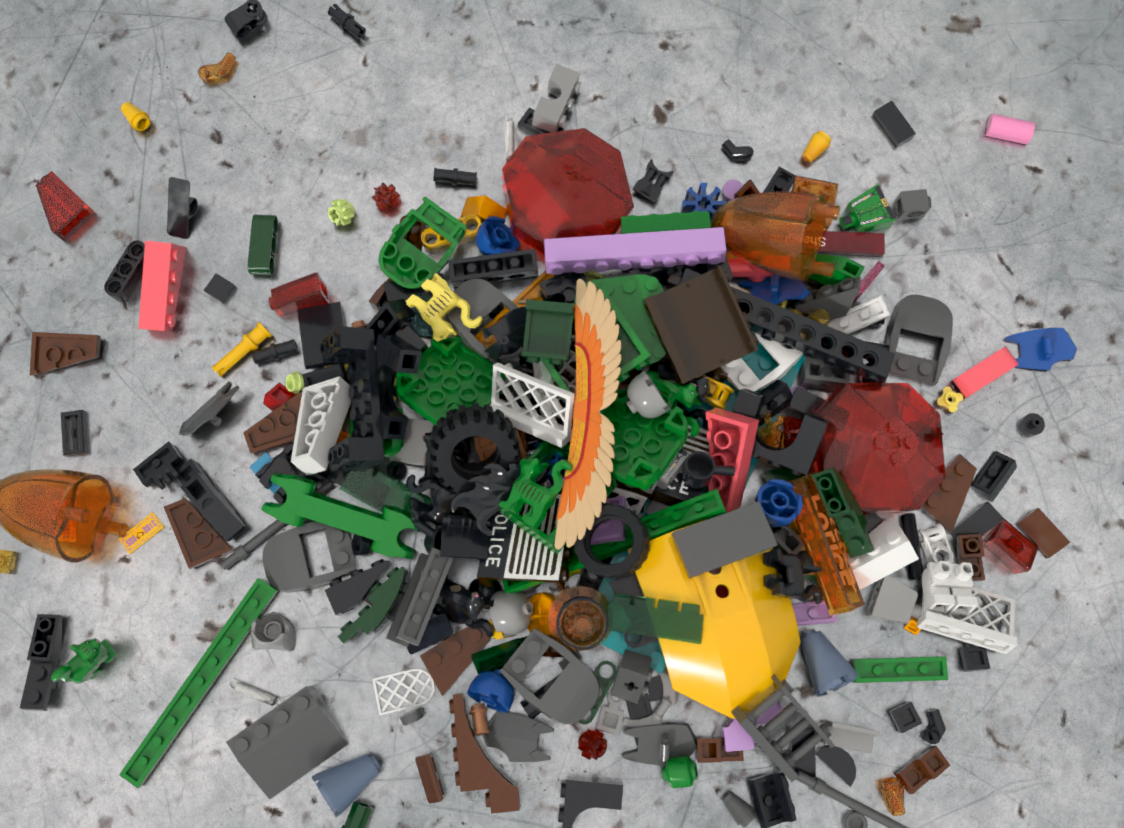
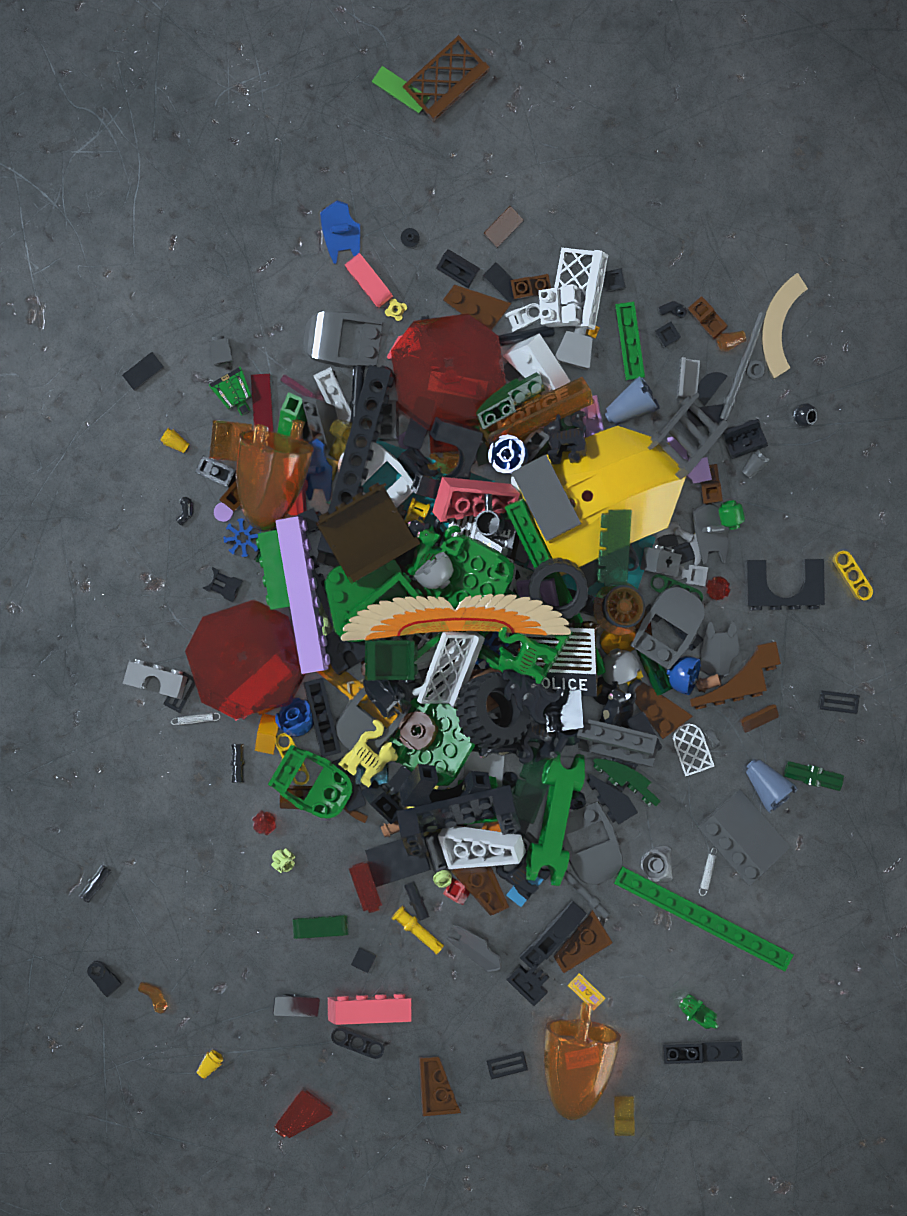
camera: 95 degrees left, 10 degrees up
clear red slope [982,517,1038,574] -> none
bright pink brick [985,114,1035,145] -> none
none -> plate [399,711,438,750]

